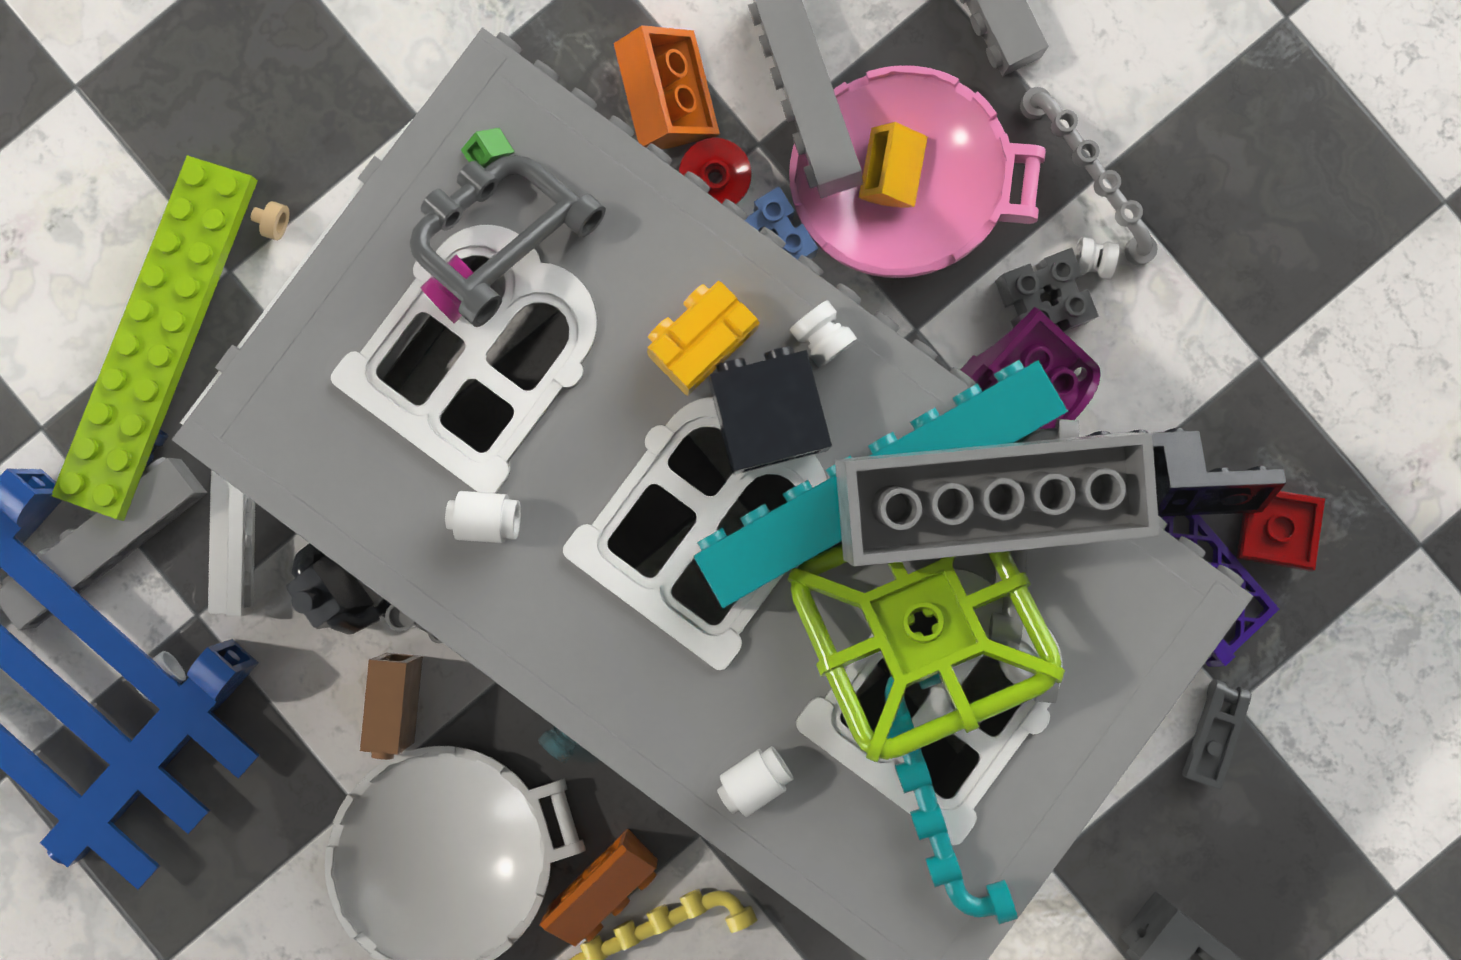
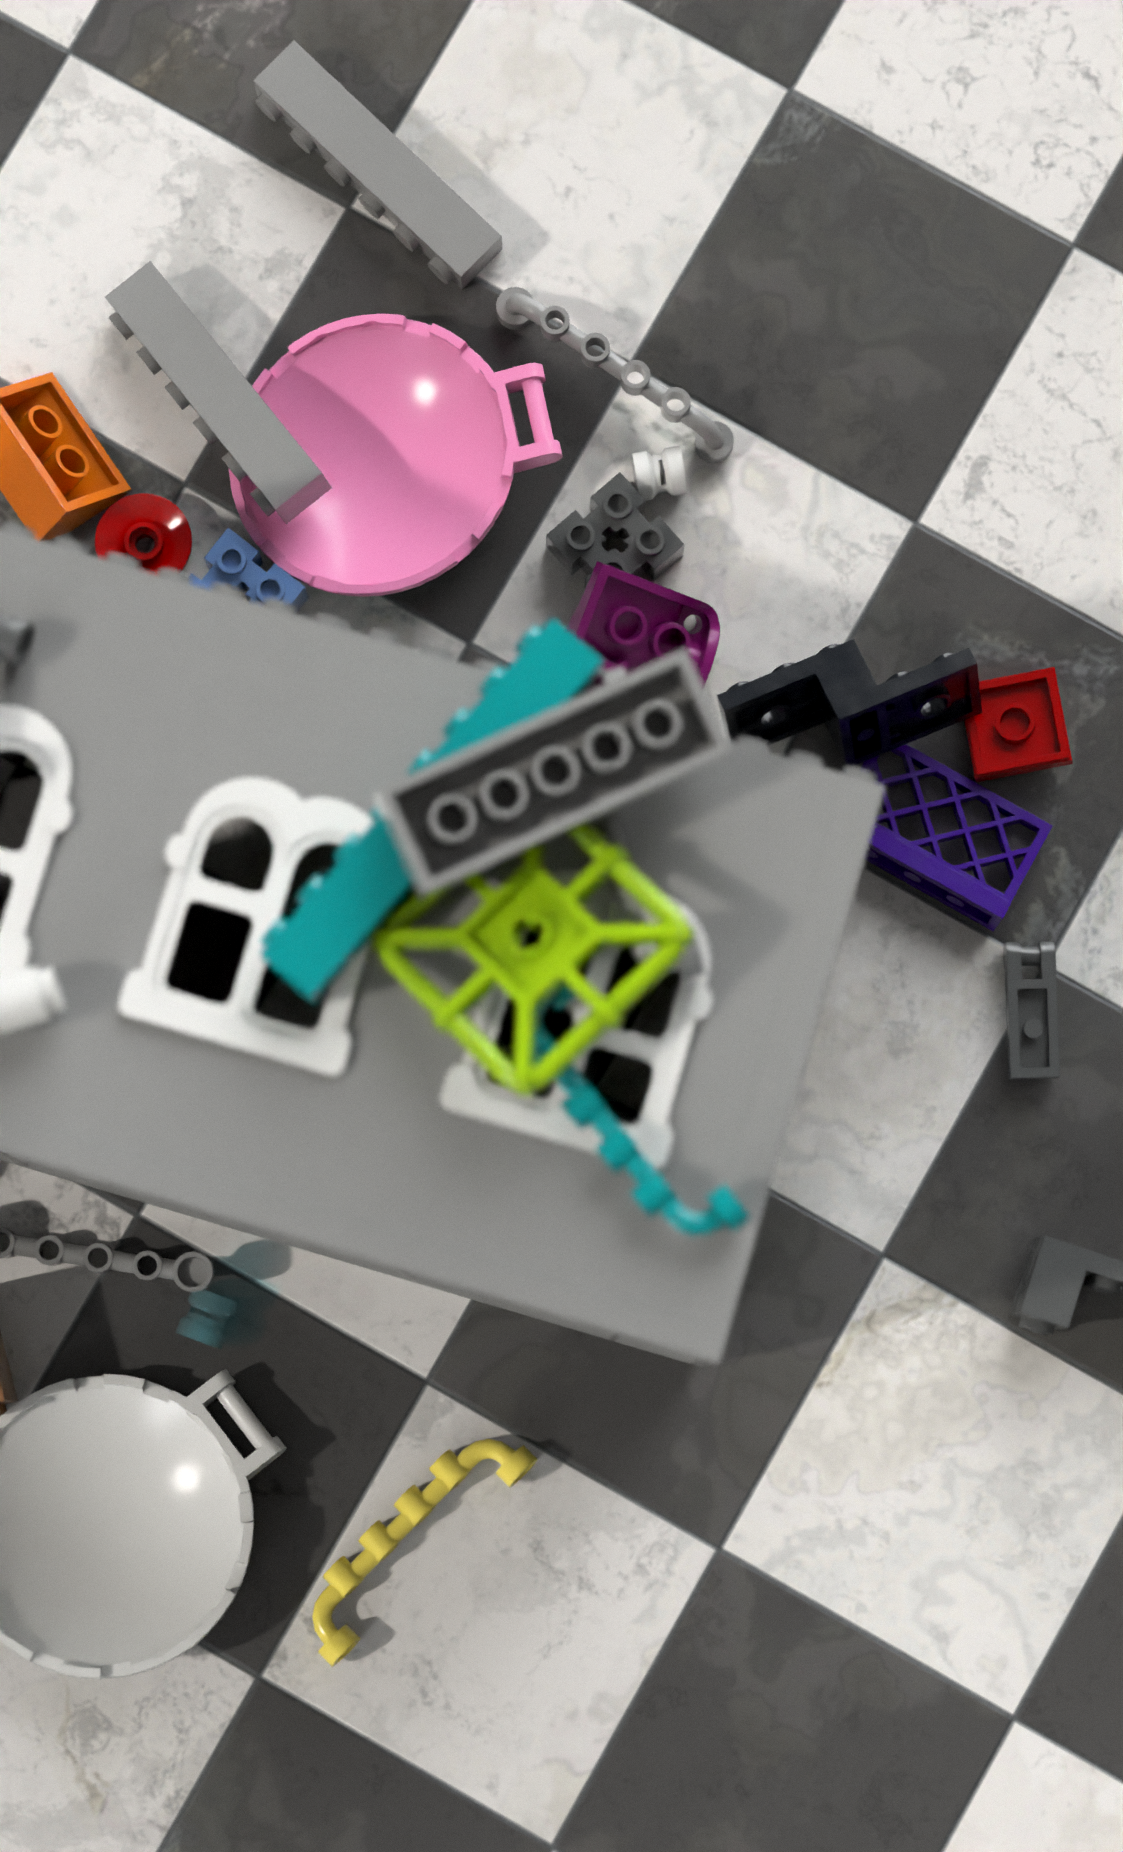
camera: 25 degrees left, 5 degrees down
orange slope [539,829,658,947] -> none
yellow brick [647,280,760,396] -> none
black brick [708,346,832,475] -> none
white brick [717,746,794,817] -> none
white wheel [789,300,857,368] -> none
yellow brick [858,122,928,208] -> none

